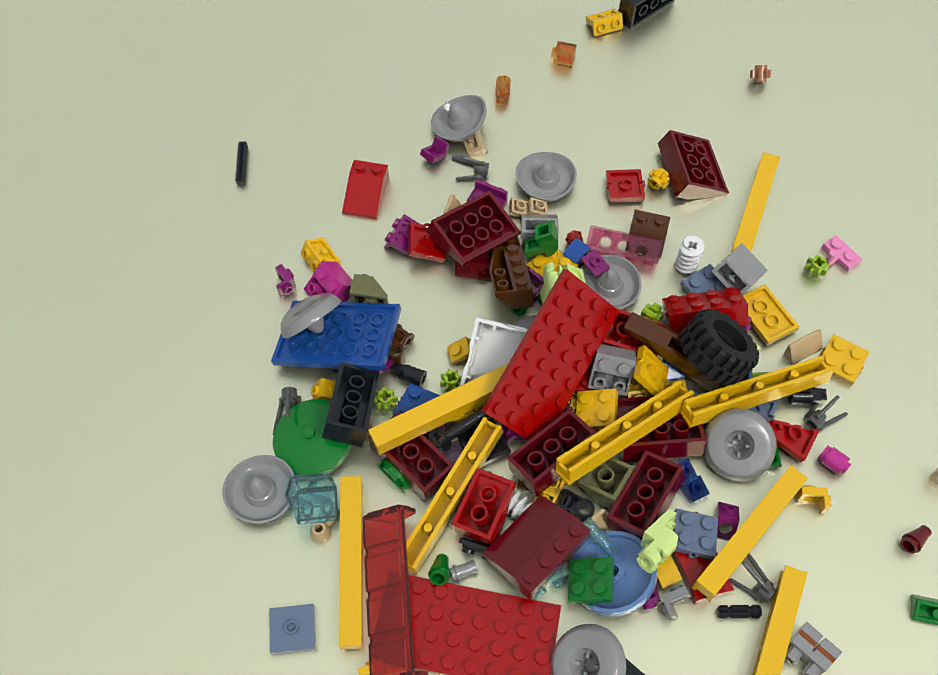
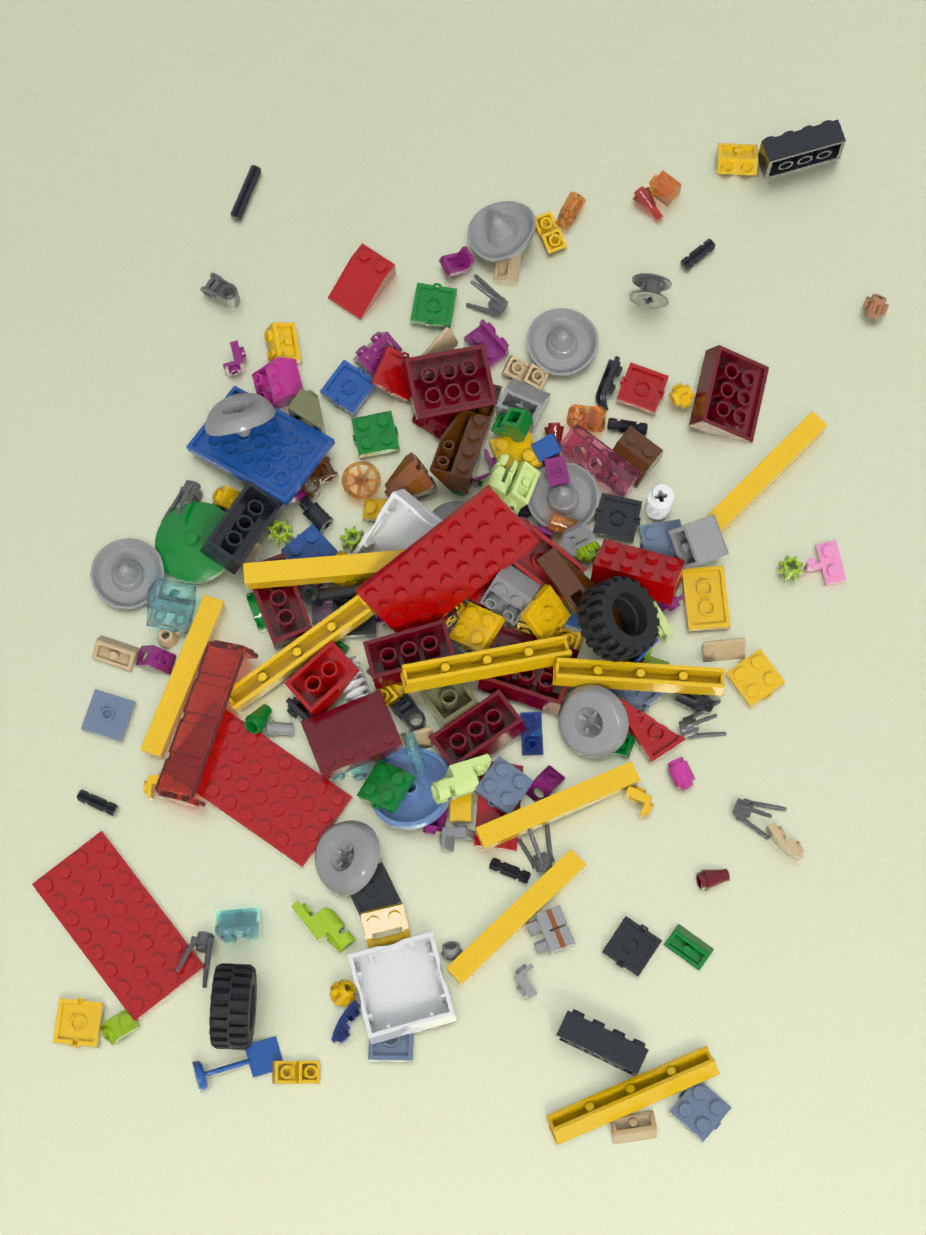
camera: 25 degrees right, 15 degrees up
none -> tan slope [92,635,140,672]
none -> magenta bracket [135,645,176,674]
none -> dark grey piece [200,273,240,308]
none -> blue plate [320,360,376,416]
none -> clear orange wheel [342,461,381,499]
none -> green plate [351,411,400,459]
none -> dark orange cone [384,452,438,498]
none -> green plate [410,283,457,329]
none -> yellow slope [535,211,567,254]
none -> clear orange hinge [547,512,578,534]
none -> light grey bracket [560,521,596,557]
none -> clear orange piece [566,404,607,432]
none -> black plate [593,493,643,542]
none -> black piece [596,356,623,411]
none -> black plate [602,916,662,977]
none -> black axle [607,418,648,435]
none -> piece [629,273,672,309]
none -> clear red cone [633,186,664,221]
none -> black axle [680,239,716,270]
none -> dark grey plant [732,798,787,840]

